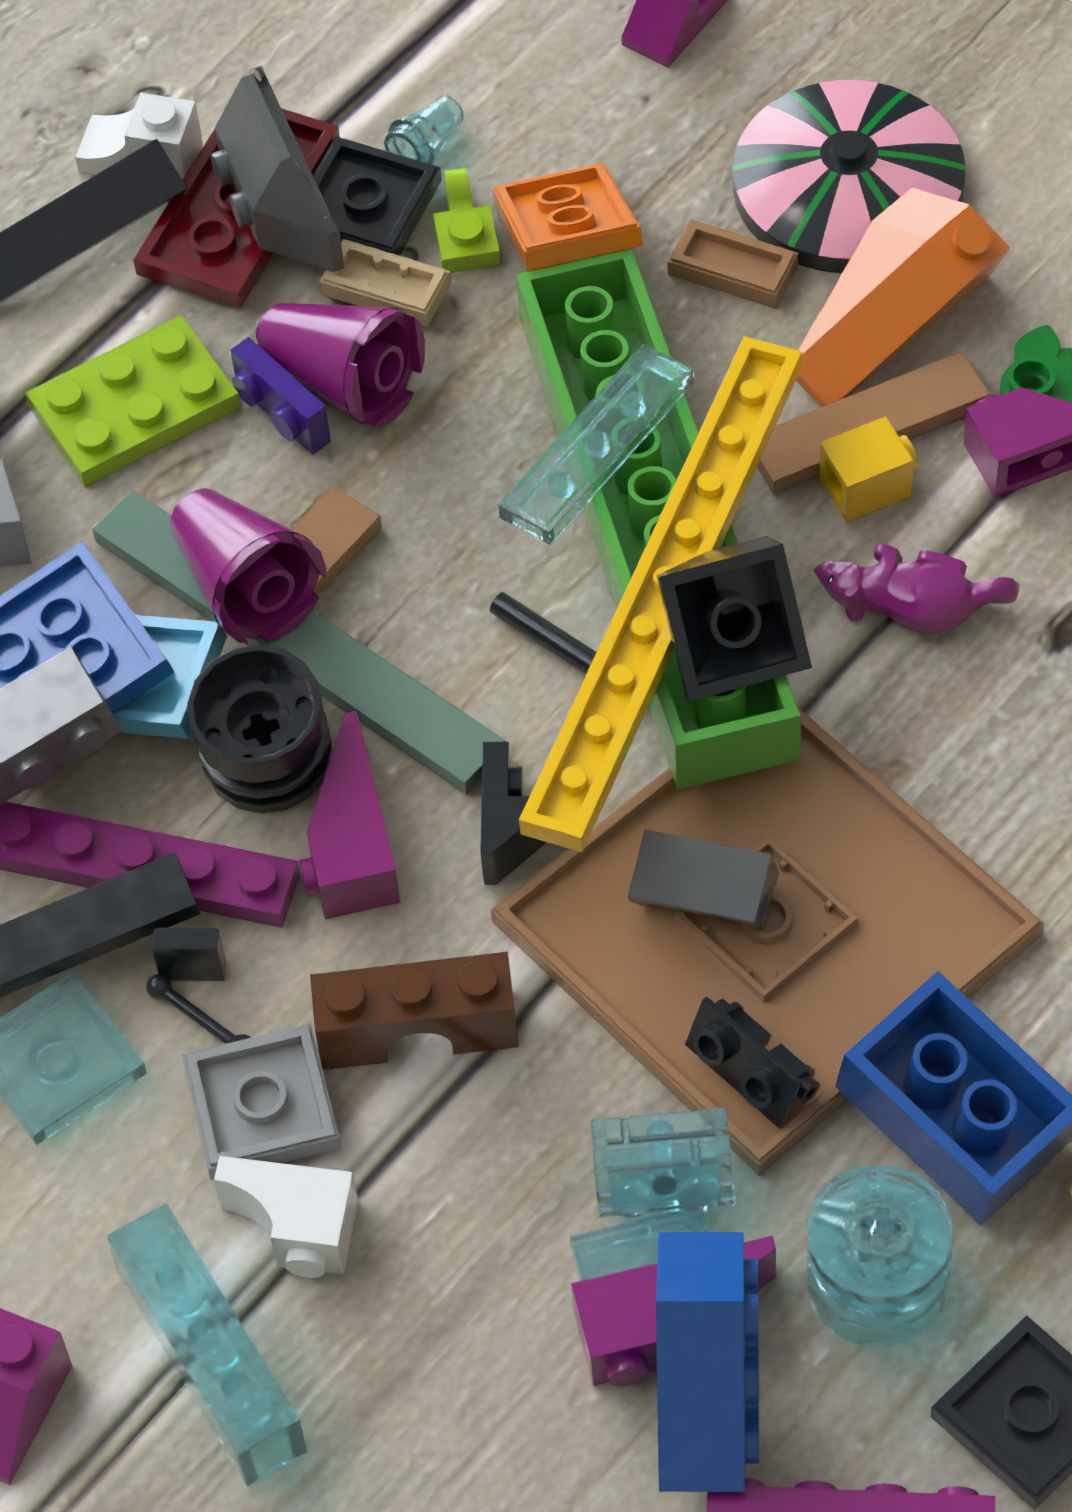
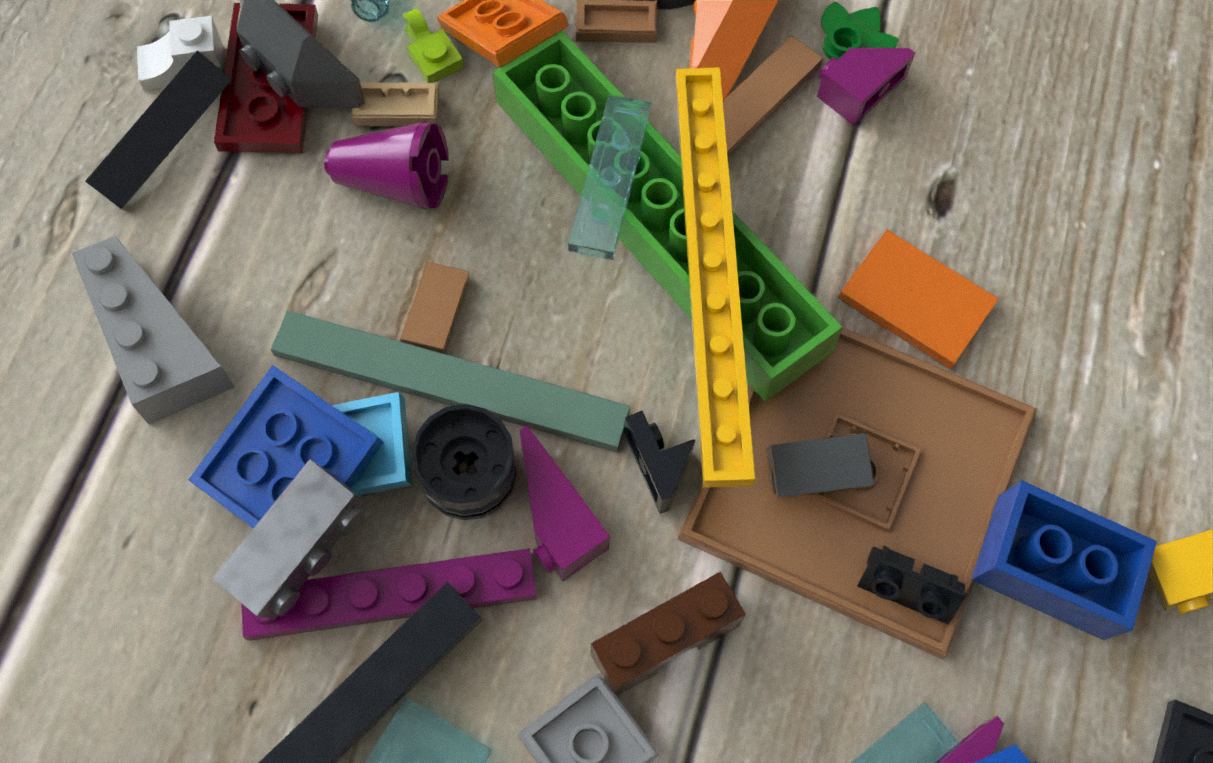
camera: 30 degrees left, 10 degrees up
lime plate [25,315,241,487] -> none
black hinge [146,974,251,1044] -> none
black tile [152,928,226,981] -> none
magenta cone [170,488,327,644] -> none
dark purple plate [230,337,331,455] -> none
black plate [313,136,442,256] -> none
black bar [490,592,597,674] -> none
clear light blue brick [591,1108,735,1218] -> none
black slope [656,536,812,702] -> none
clear light blue wheel [806,1165,953,1347] -> none
magenta animal [813,544,1020,634] -> none
yellow brick [819,416,918,523] -> none
none -> orange tile [838,229,999,370]

